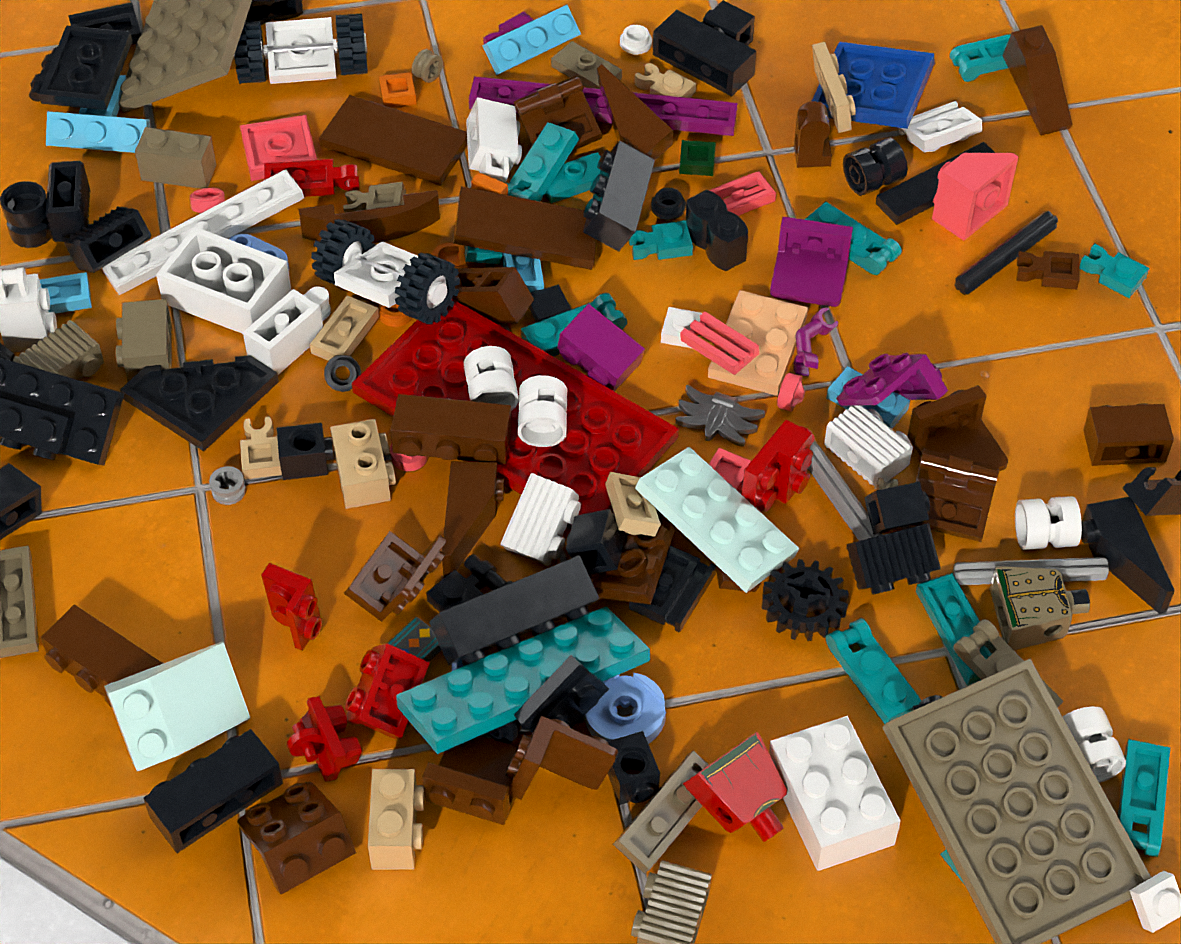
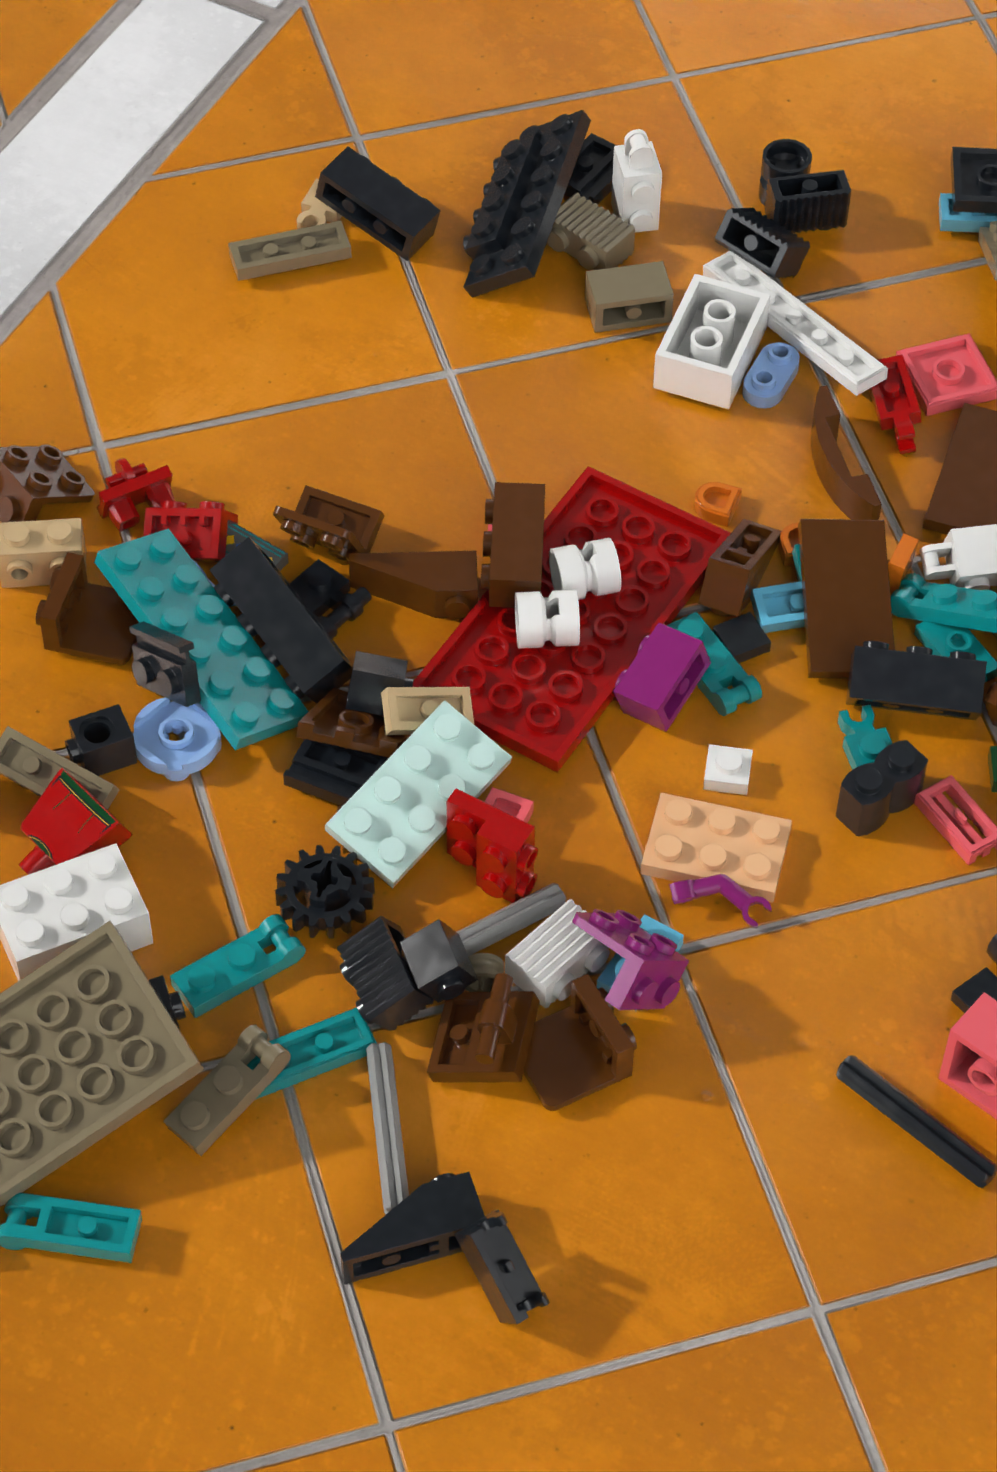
camera: 85 degrees right, 0 degrees up
medium azure plate [40,272,92,314] -> none
reddish brown brick [41,604,163,709] -> none
medium azure plate [46,111,150,153] -> none
light aqua slope [104,641,251,771] -> none
black plate [120,355,279,451] -> none
dark tan brick [135,127,216,189] -> none
black brick [143,729,283,853] -> none
coral tile [190,188,225,213] -> none
light grey bush [209,466,246,505] -> none
tan plate [240,416,282,479] -> none
white brick [243,287,331,375] -> none
red bracket [261,563,322,651] -> none
black brick [276,422,334,480] -> none
tan plate [310,295,379,361] -> none
plate [311,219,460,324] -> none
black plate [324,355,361,392] -> none
tan brick [330,419,396,509] -> none
dark tan plate [343,182,406,213] -> none
white brick [500,473,581,567] -> none
reddish brown bracket [505,716,618,800] -> none
black plate [651,188,686,220] -> none
flat silver piece [676,385,765,446] -> none
coral tile [680,312,759,375] -> none
magenta bracket [770,217,853,307] -> none
coral tile [777,373,805,412] -> none
teal plate [804,202,902,275] -> none
dark tan torso [989,566,1090,650] -> none
white wheel [1015,496,1082,550] -> none
reddish brown plate [1016,251,1080,290] -> none
white wheel [1063,706,1126,783] -> none
teal plate [1079,244,1149,298] -> none
reddish brown brick [1083,403,1174,466] -> none

